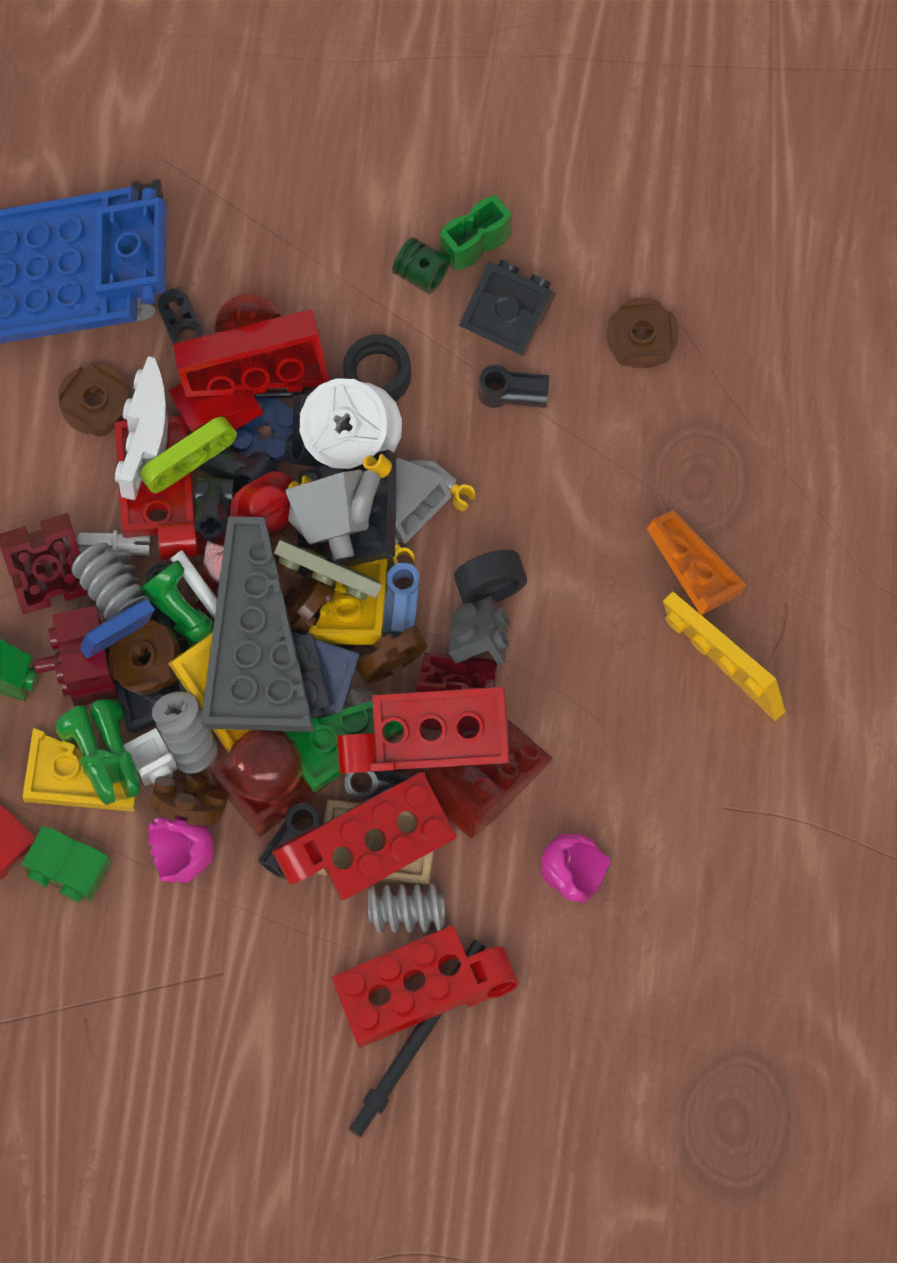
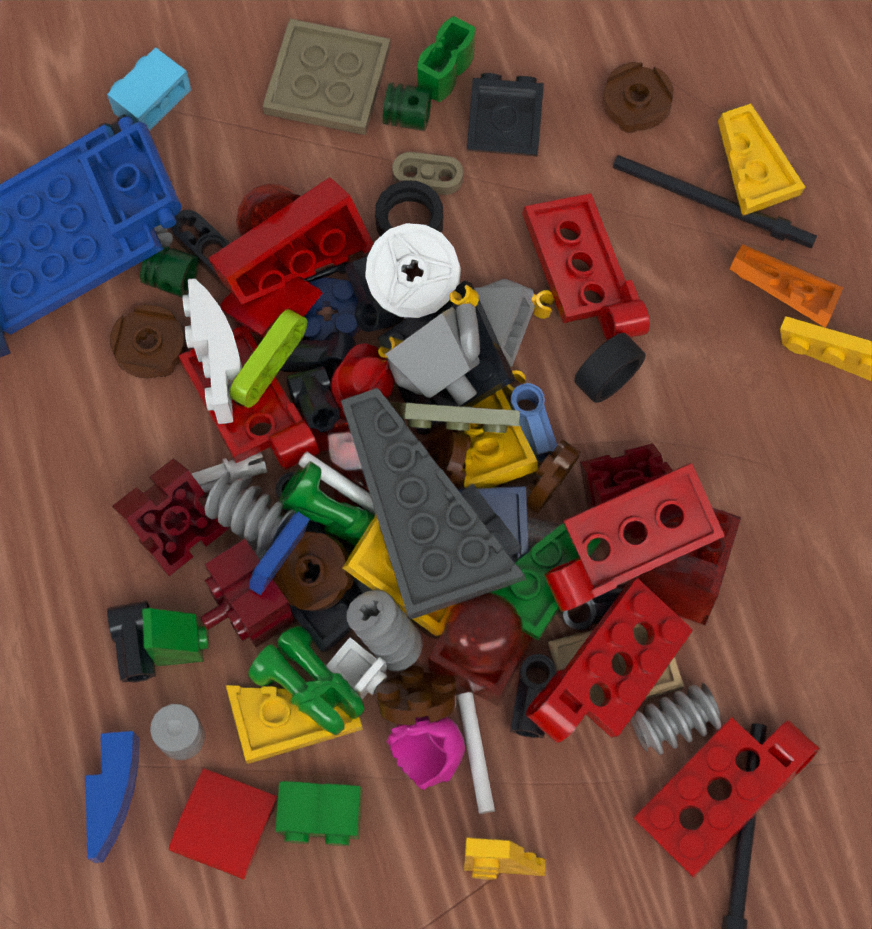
camera: 25 degrees left, 0 degrees up
dark grey bracket [449,596,510,665] -> none
black piece [478,365,549,408] -> none
dark pink hair [540,833,611,904] -> none
none -> medium azure brick [107,47,191,131]
none -> dark green piece [140,245,199,298]
none -> dark tan plate [262,18,391,135]
none -> dark tan plate [392,152,463,195]
none -> white bar [457,692,495,814]
none -> yellow wing [464,838,546,880]
none -> red hinge [522,193,650,340]
none -> black bar [613,155,817,249]
none -> yellow wing [718,104,805,216]

